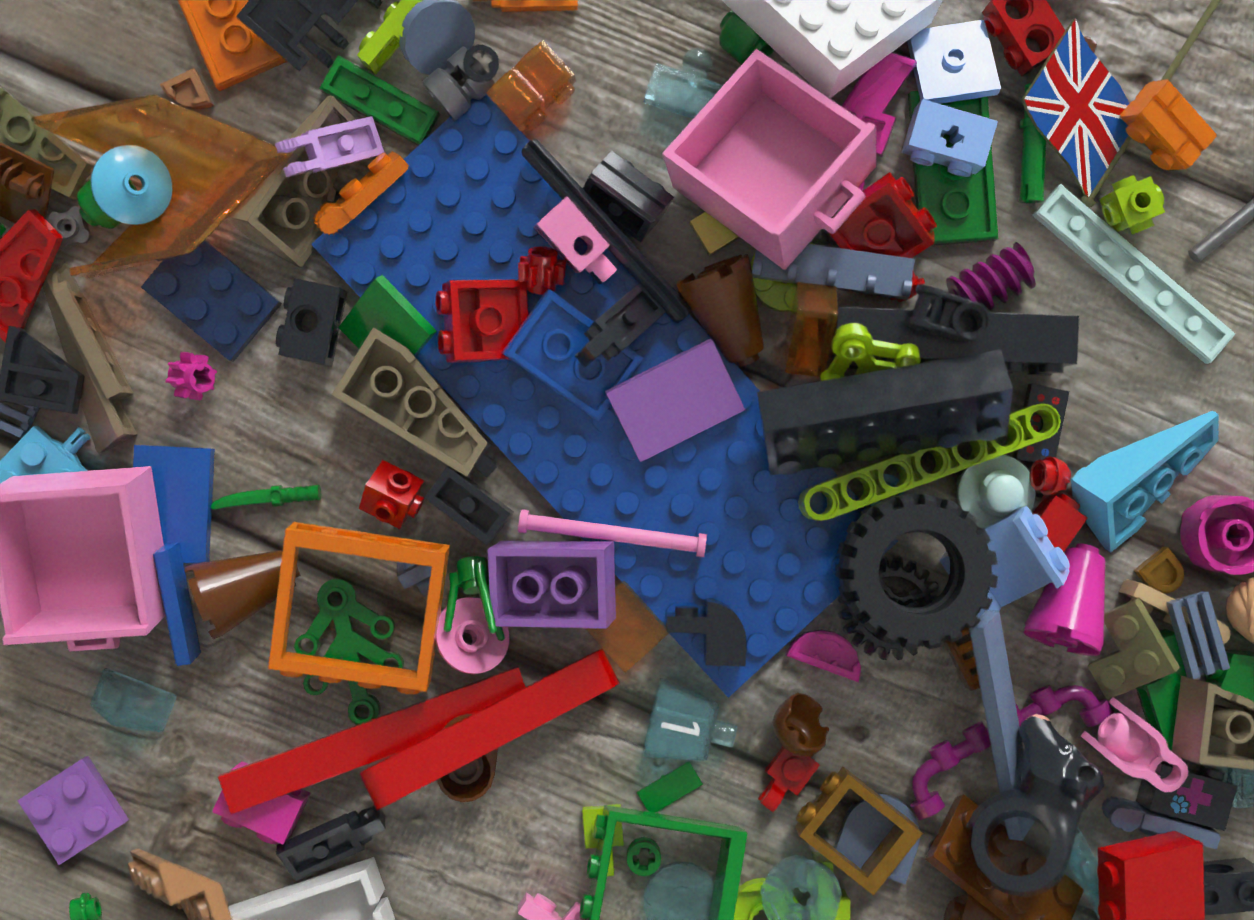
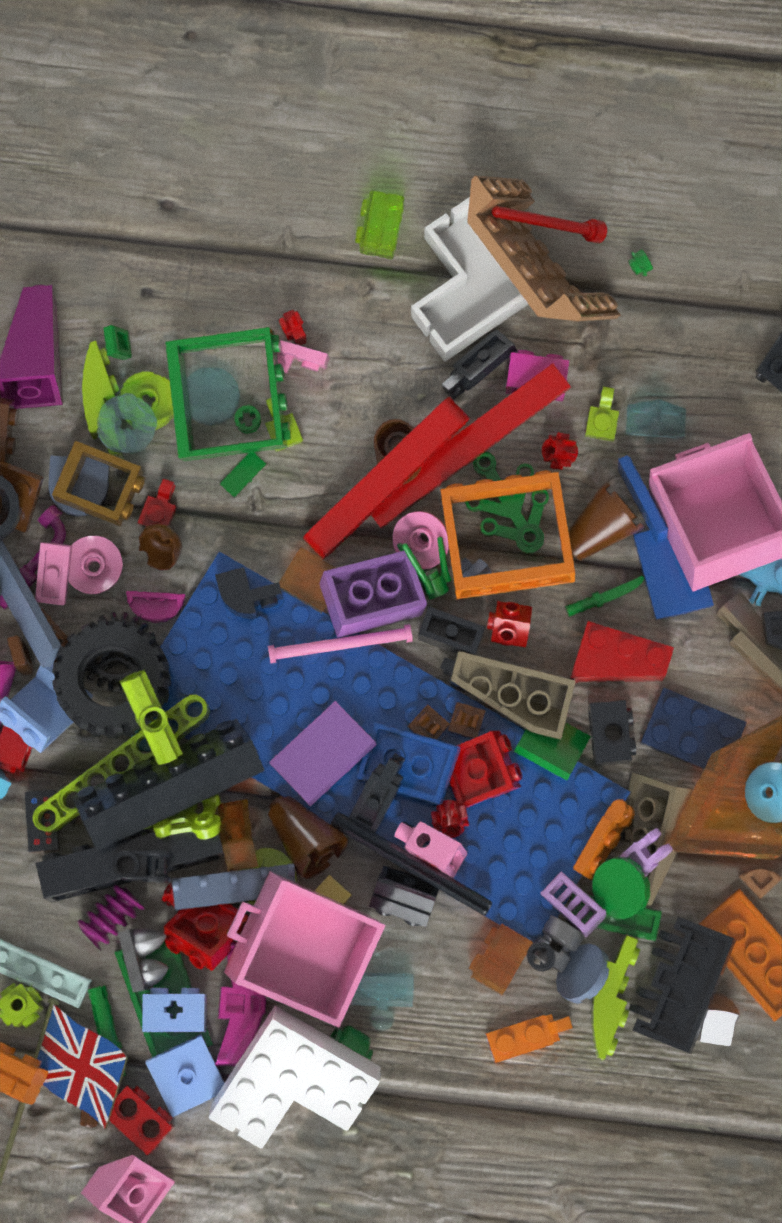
camera: 165 degrees right, 10 degrees down
medium lavender plate [17,756,129,865] -> none
dark pink gear [165,352,217,401] -> none
clear light blue torso [643,678,737,761] -> none
light aqua plate [956,455,1036,529] -> none
red plate [1030,456,1071,496] -> none
none -> reddish brown tile [7,635,34,676]
none -> bright pink hinge [35,542,72,606]
none -> bright pink dish [68,536,123,594]
none -> flat silver tile [118,929,168,992]
none -> lime piece [120,670,183,765]
none -> reddish brown tile [407,704,450,740]
none -> reddish brown tile [448,702,486,739]
none -> lavender slope [541,871,606,938]
none -> red gear [542,432,578,470]
none -> red wedge [570,621,674,683]
none -> lime plate [585,386,619,442]
none -> green tile [592,857,650,919]

